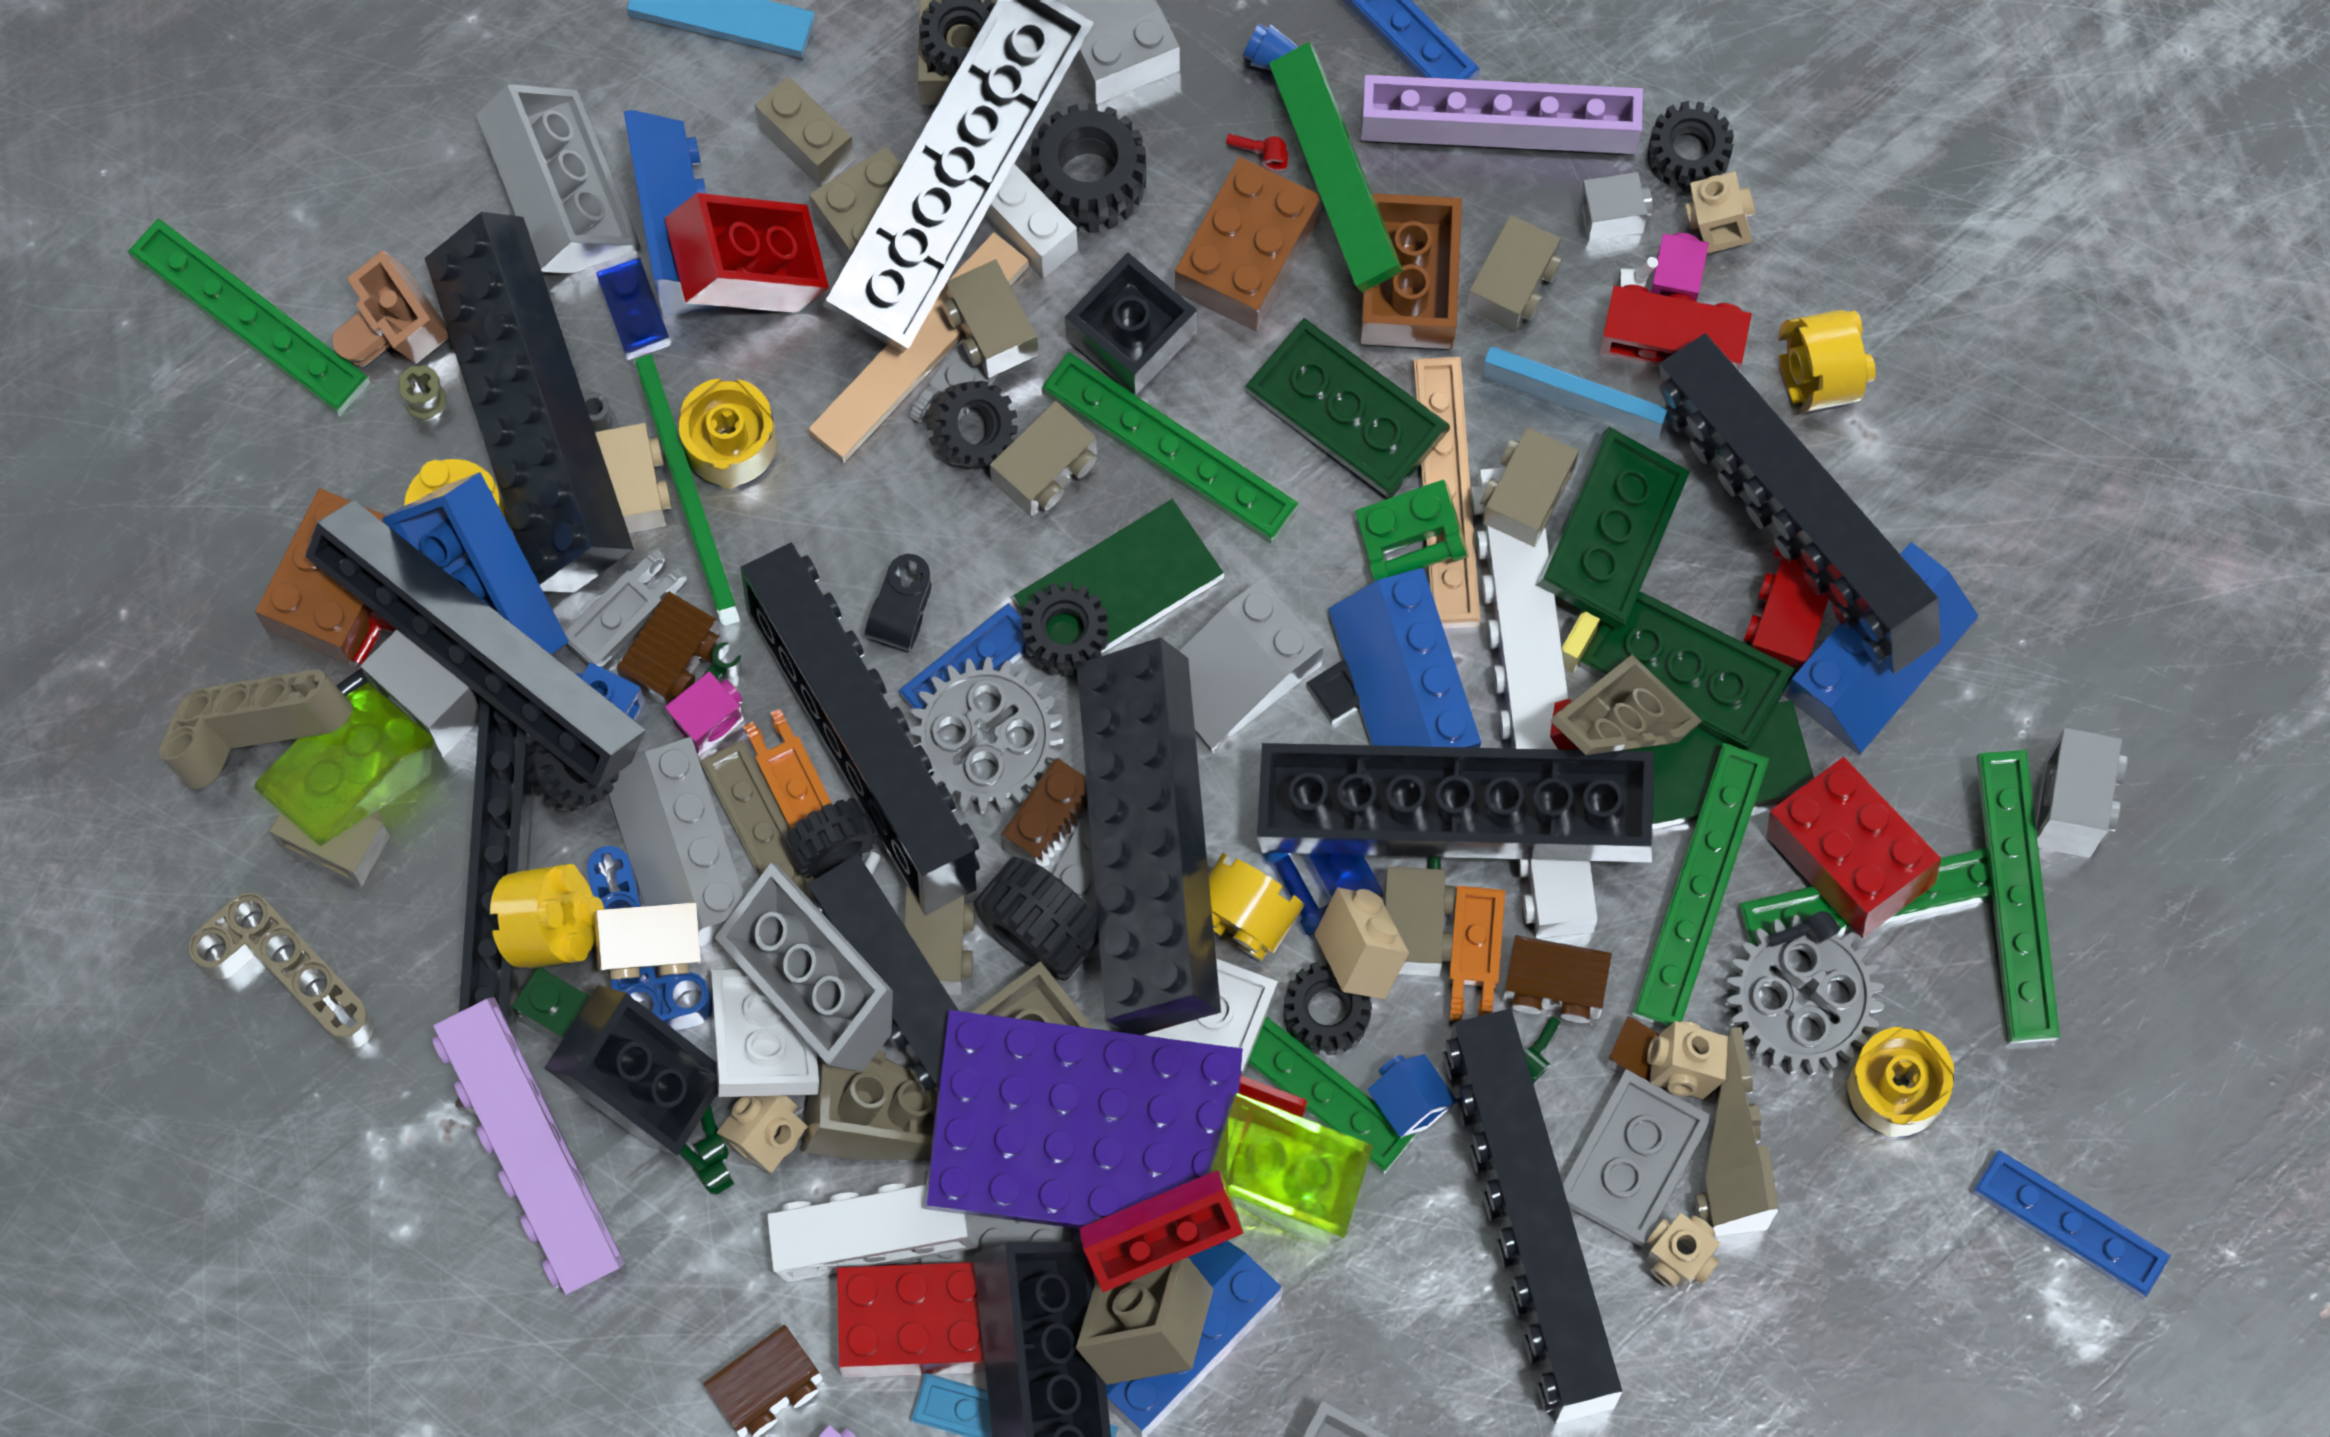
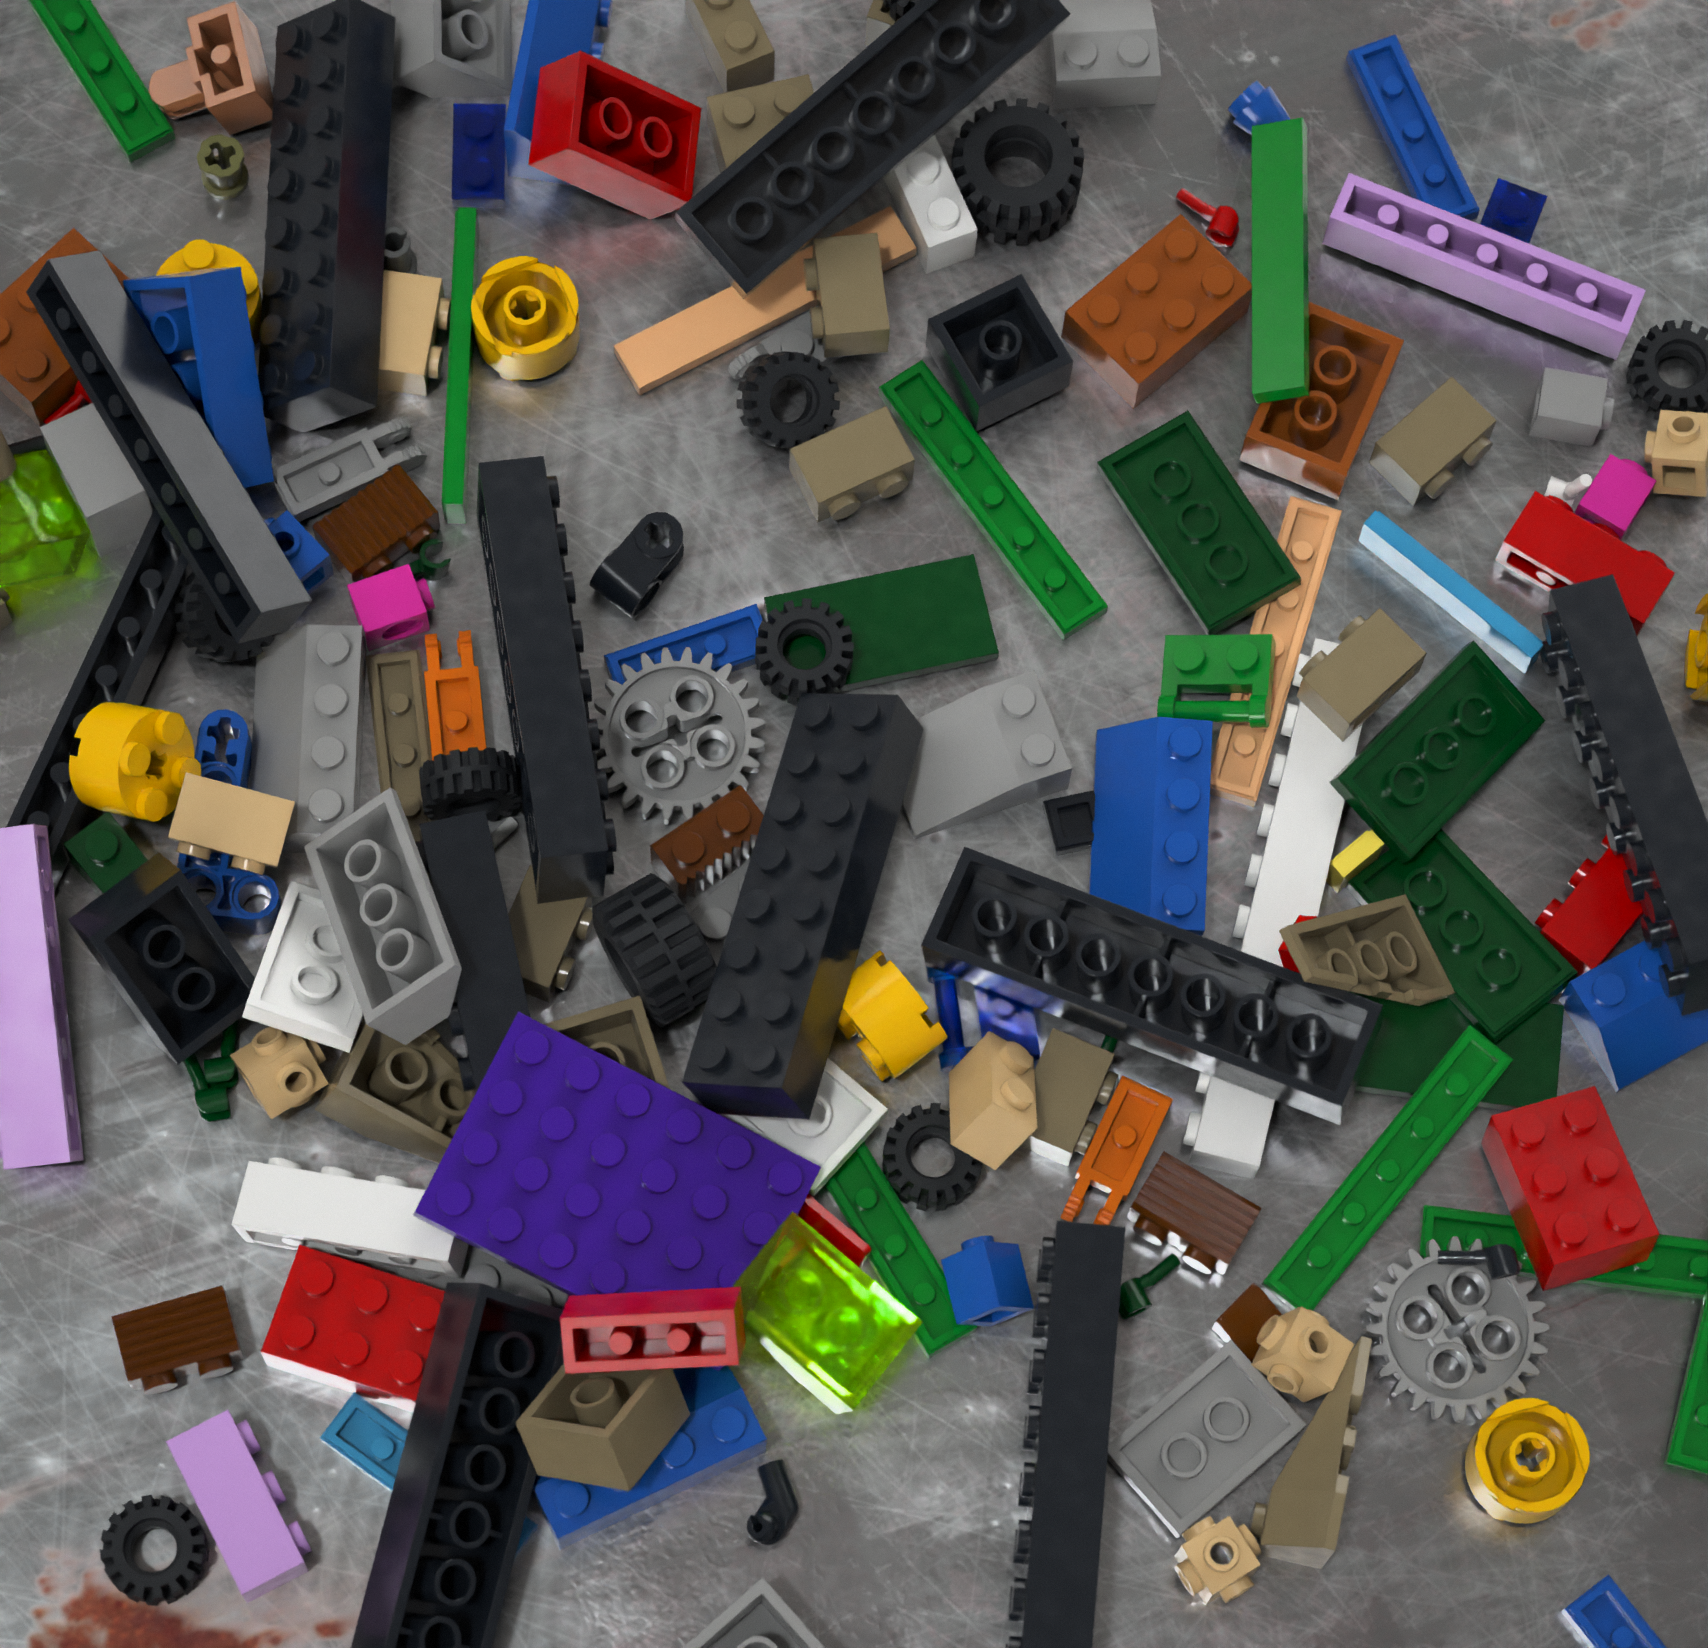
camera: 15 degrees right, 0 degrees up
none -> black arm [746,1459,799,1545]
none -> clear blue brick [1480,178,1548,244]

